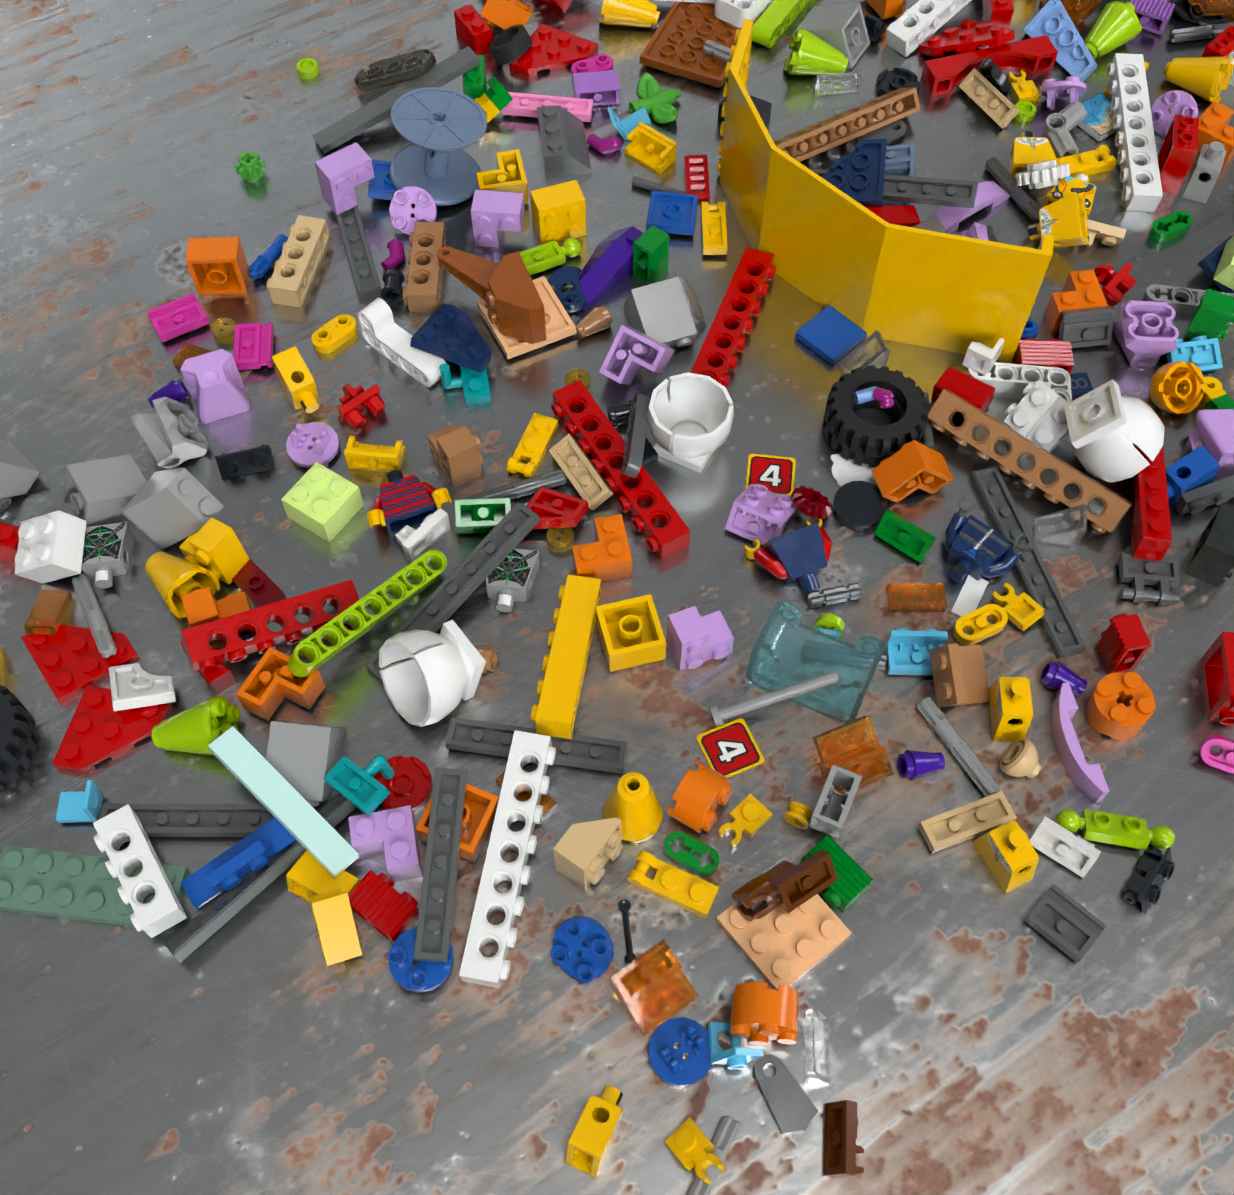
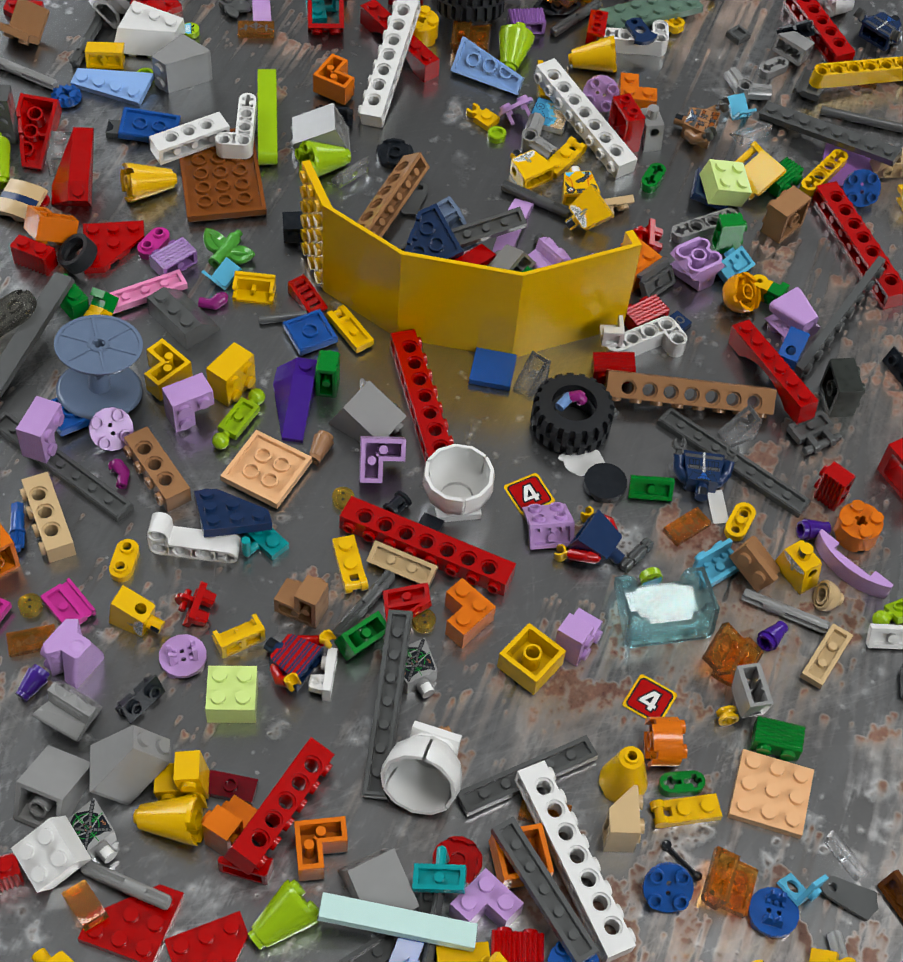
camera: 40 degrees left, 5 degrees down
white tile [109,663,176,711] -> none
lime beam [287,550,447,677] -> none
black bush [381,269,405,303] -> none
dark orange slope [437,246,546,344] -> none
yellow brick [531,575,601,739] -> none
dark blue piece [547,266,587,313] -> none
dark grey beam [621,392,650,478] -> none
light grey axle [703,40,732,62] -> none
light grey bar [711,671,839,727] -> none
yellow plate [718,794,772,849] -> none
orange brick [730,982,799,1046] -> none
reddish brown plate [731,849,838,922] -> none
dark red gear [791,485,832,519] -> none
orange brick [871,440,954,503] -> none
red plate [919,19,1015,56] -> none
red arch [921,35,1058,97] -> none
tan plate [959,68,1020,129] -> none
yellow torso [973,820,1039,894] -> none
black tile [977,57,1012,97] -> none
yellow plate [992,583,1044,631] -> none
white plate [1004,380,1069,453] -> none
white gear [1016,160,1070,189] -> none
white plate [1064,379,1165,483] -> none

